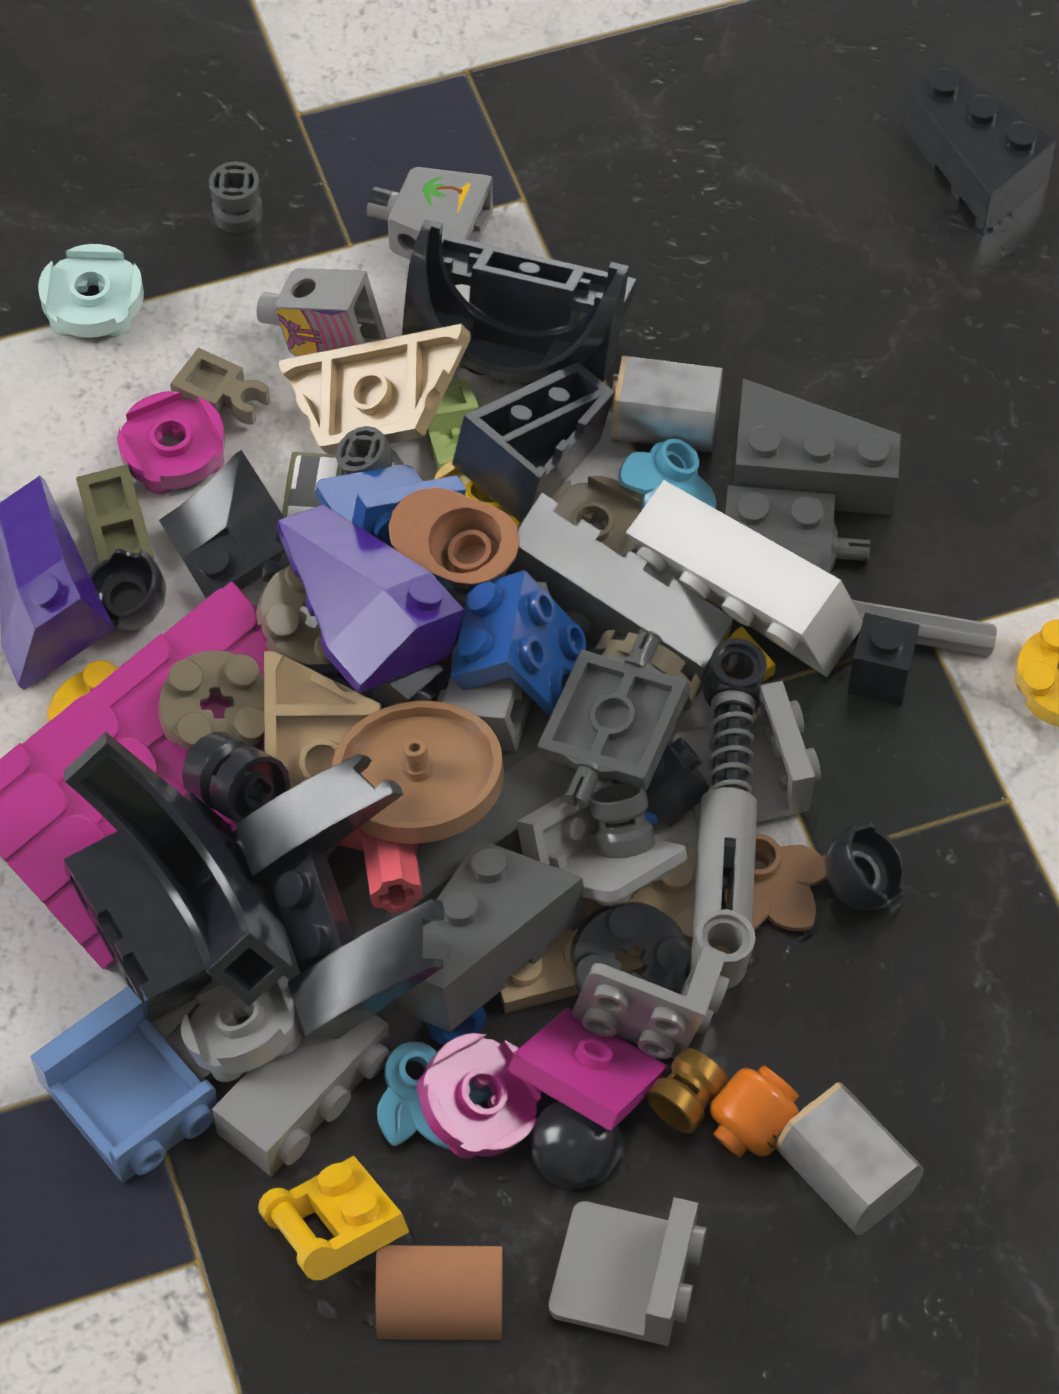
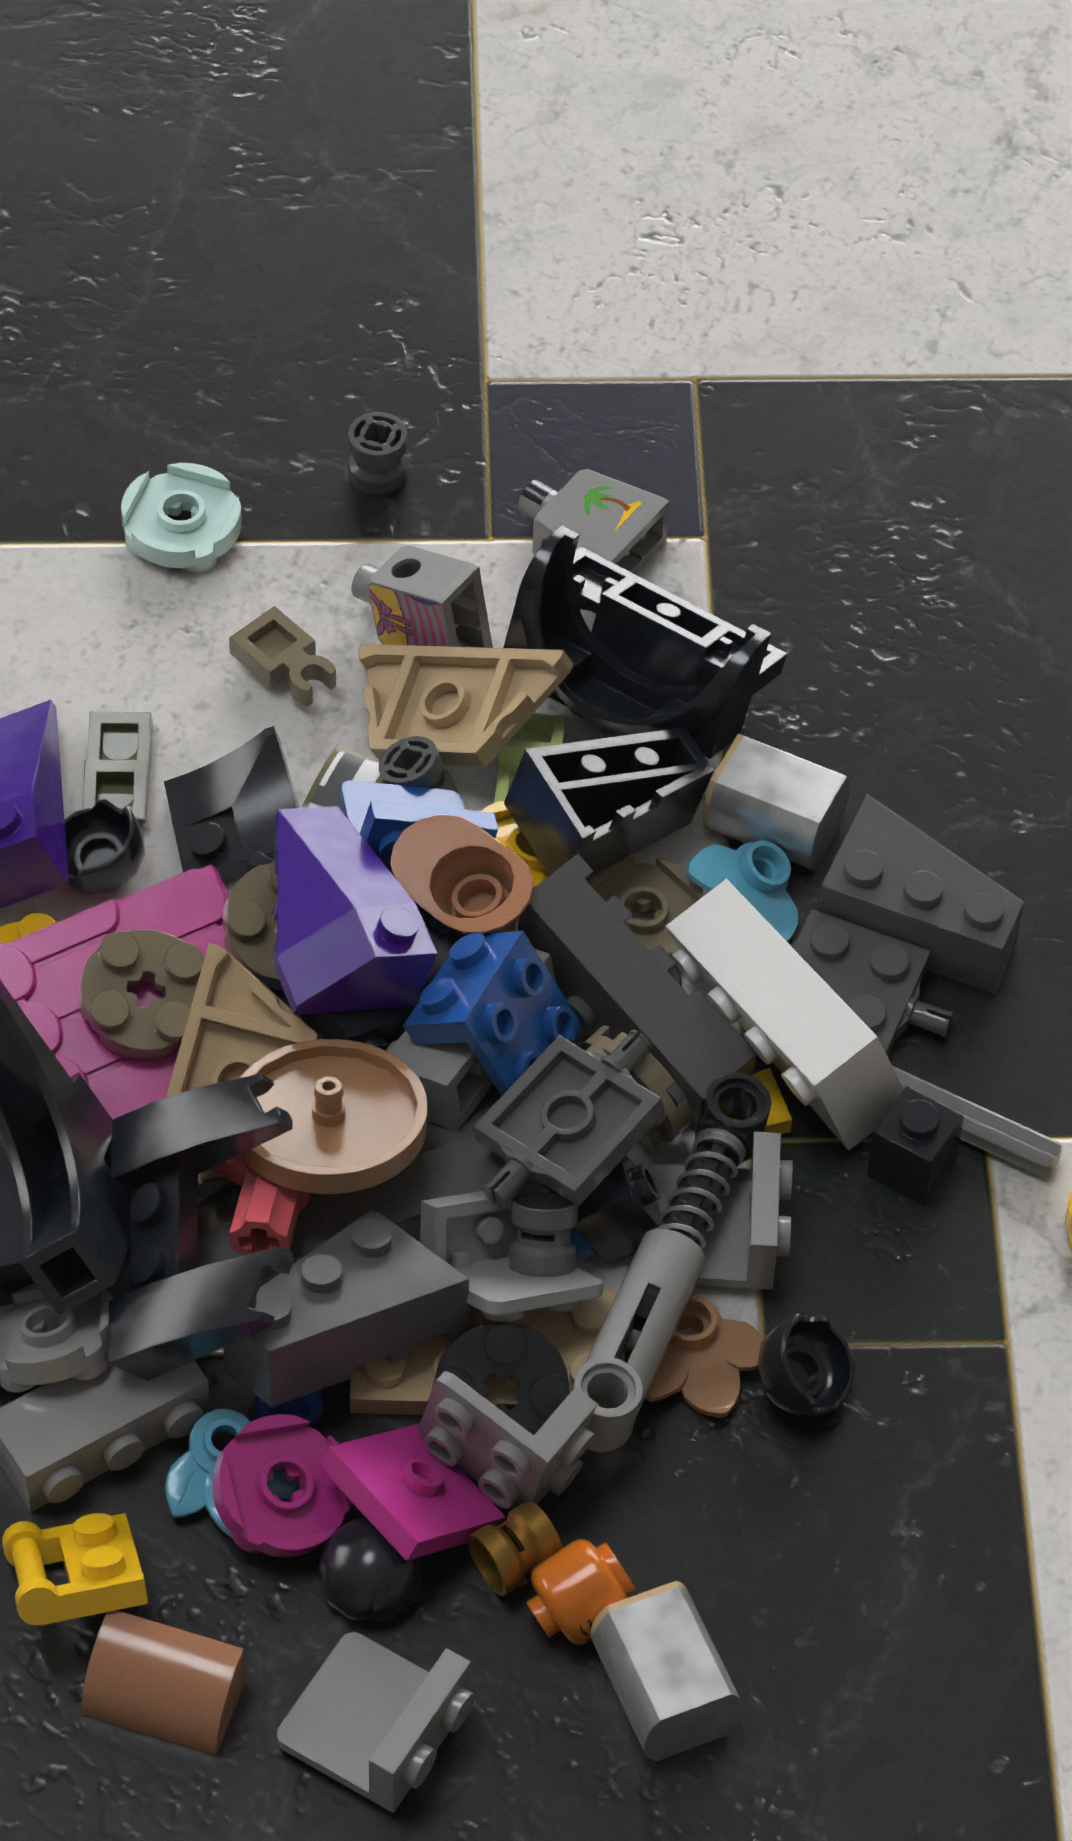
camera: 15 degrees right, 5 degrees down
dark pink plate [117,391,226,494] -> none
black wheel [182,732,291,823] -> none

